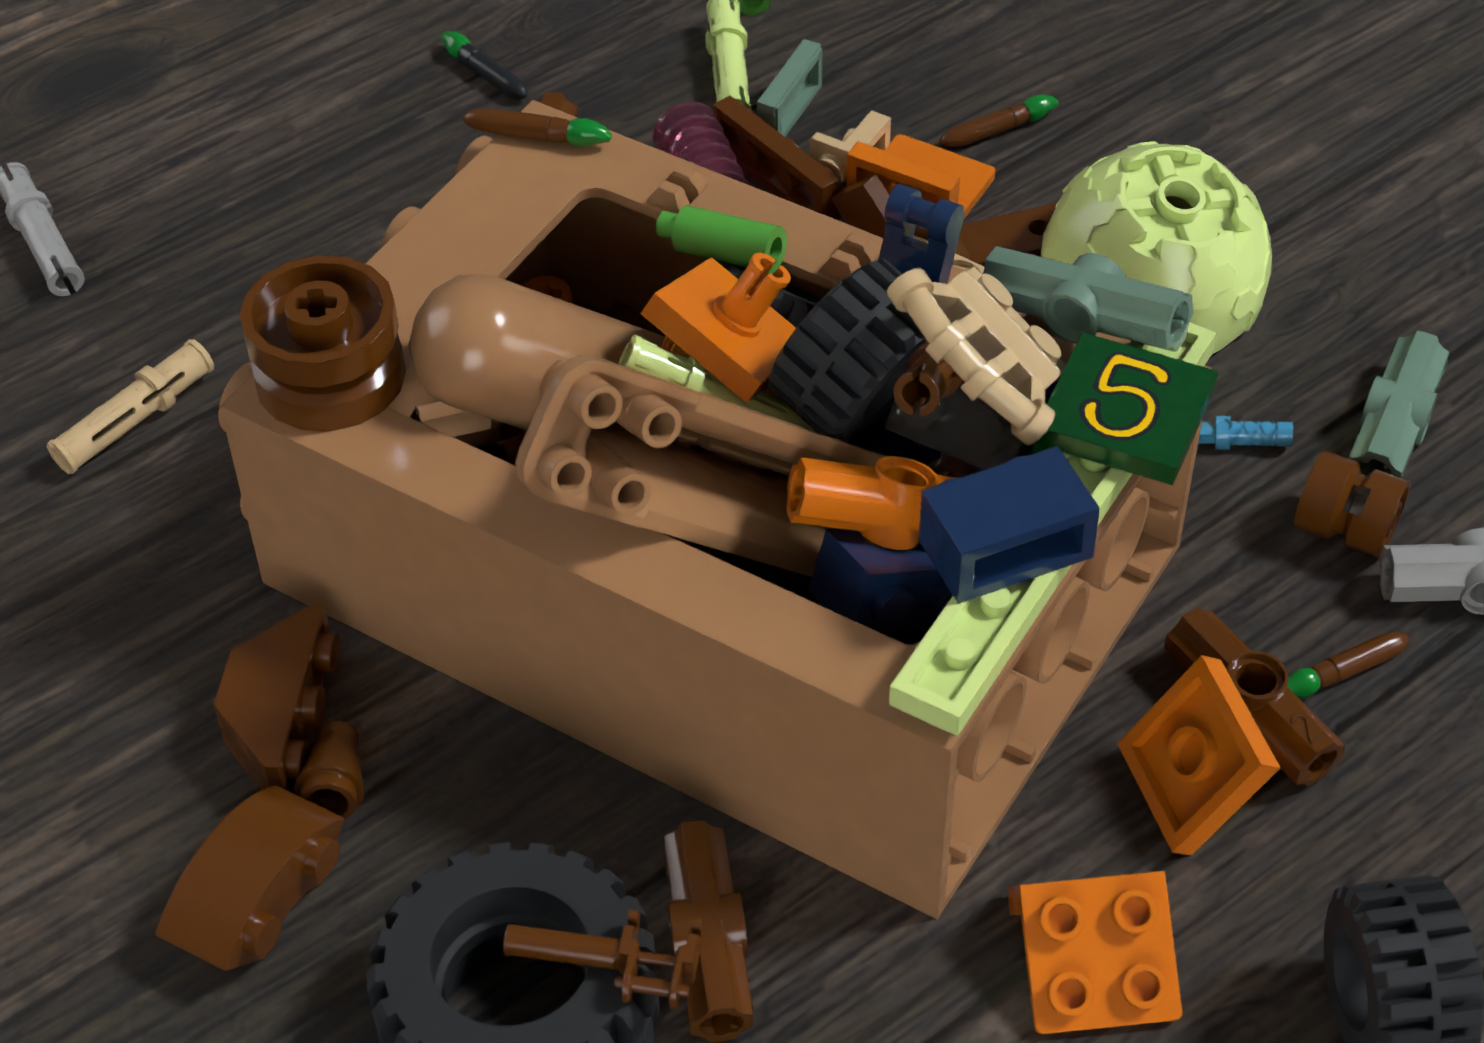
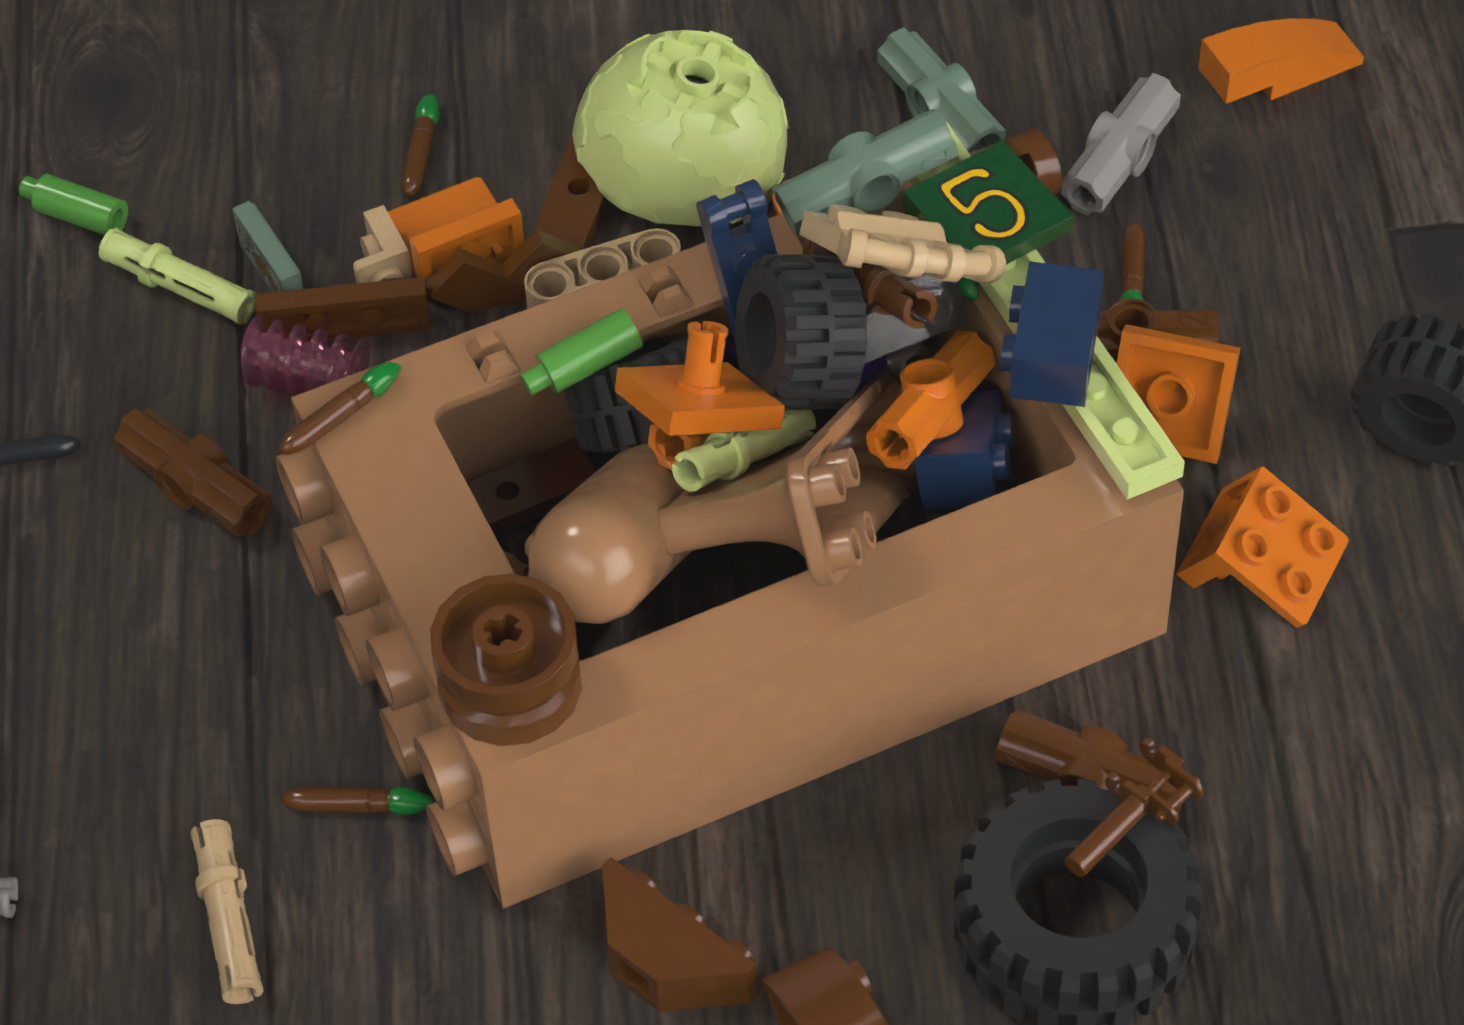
camera: 55 degrees left, 5 degrees up
reddish brown cone [294,721,364,820] -> none

